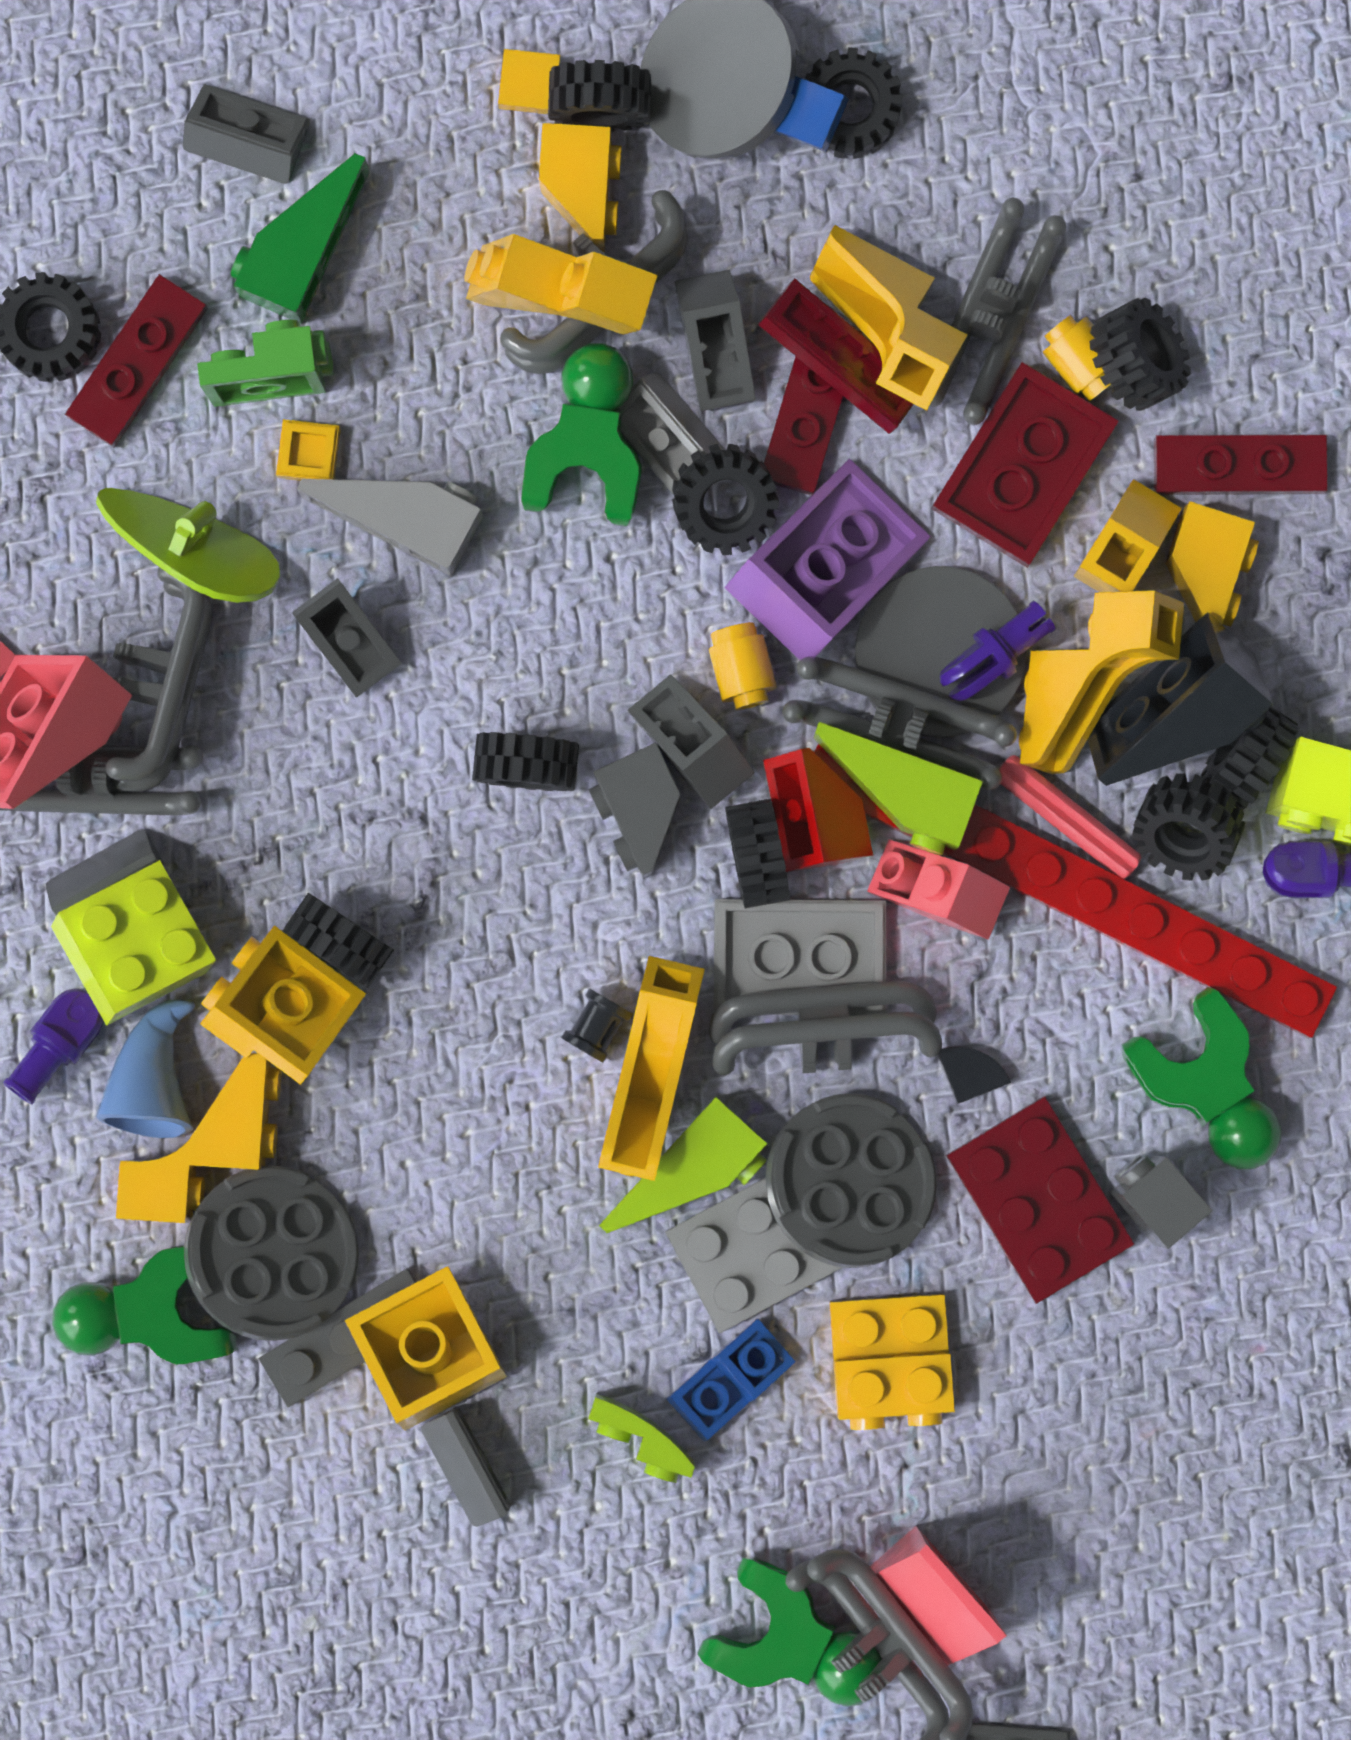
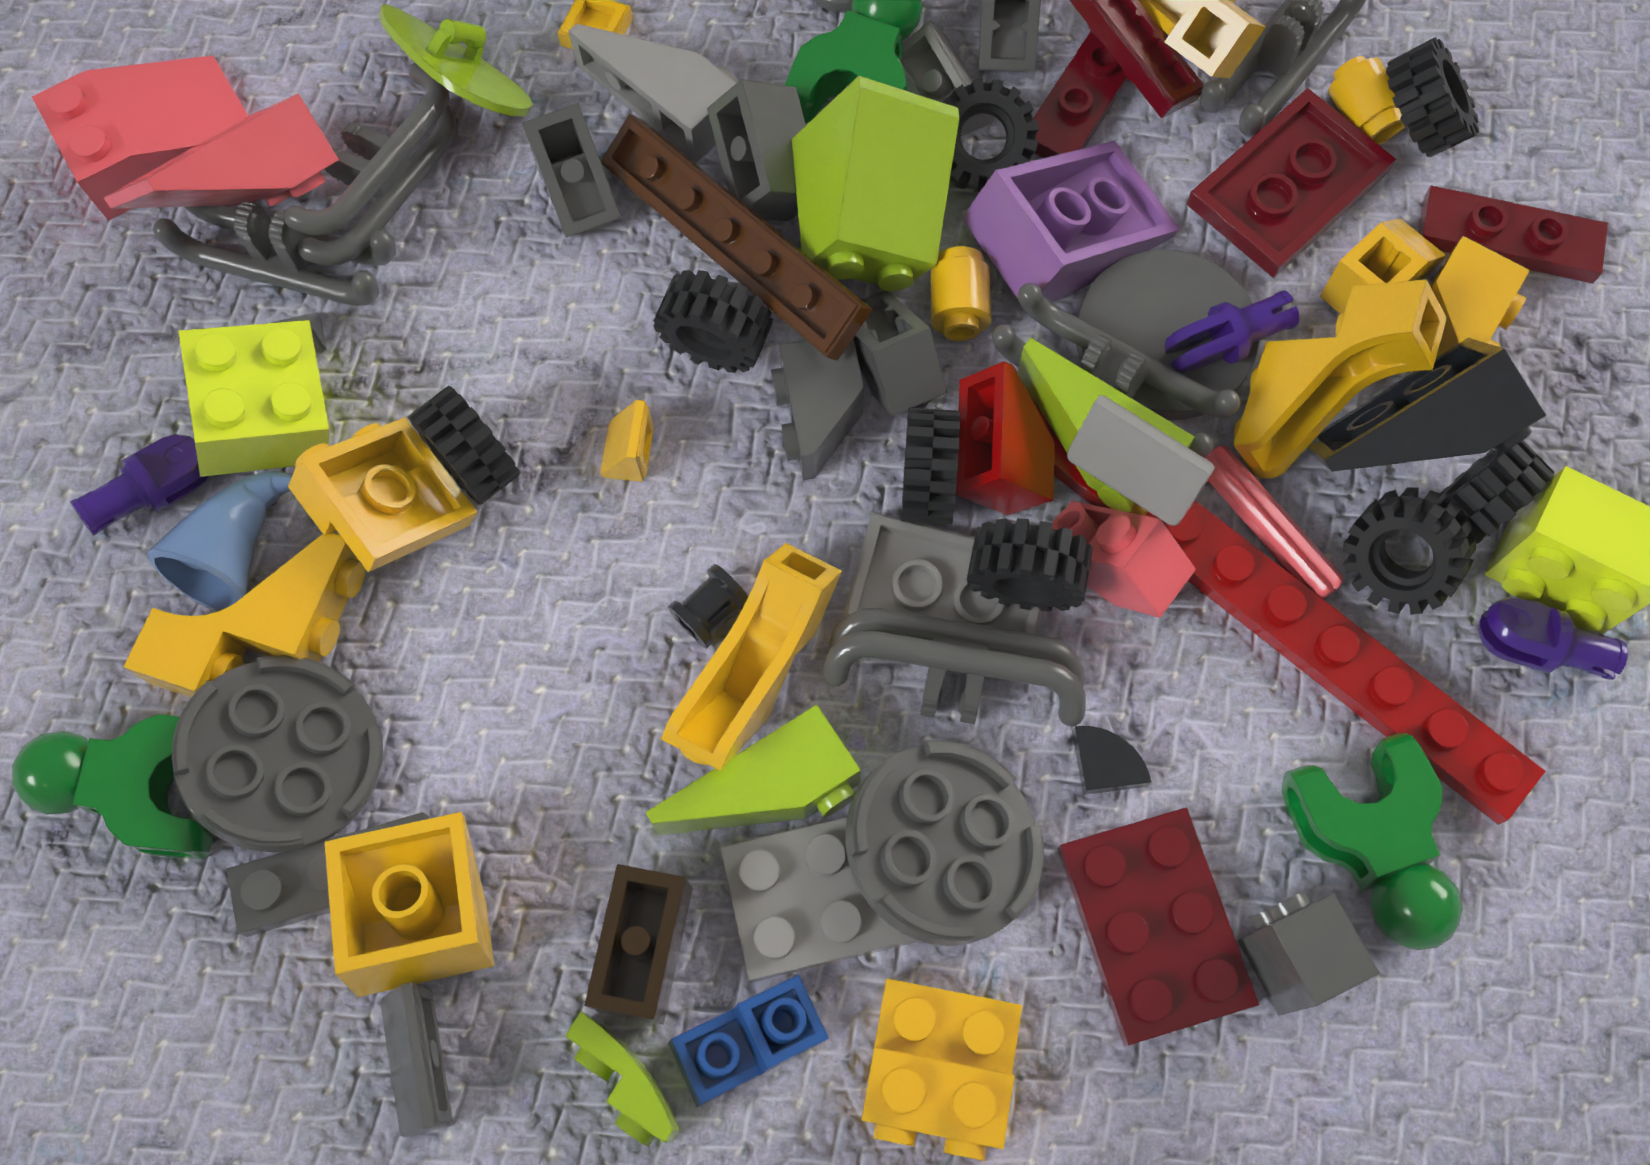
camera: 15 degrees right, 15 degrees down
none -> dark brown brick [584,864,693,1025]
none -> yellow slope [600,400,655,482]
none -> reddish brown tile [601,113,873,361]
none -> dark grey brick [707,79,806,221]
none -> lime slope [792,76,959,291]
none -> black tyre [967,518,1093,612]
none -> light grey slope [1067,395,1215,526]

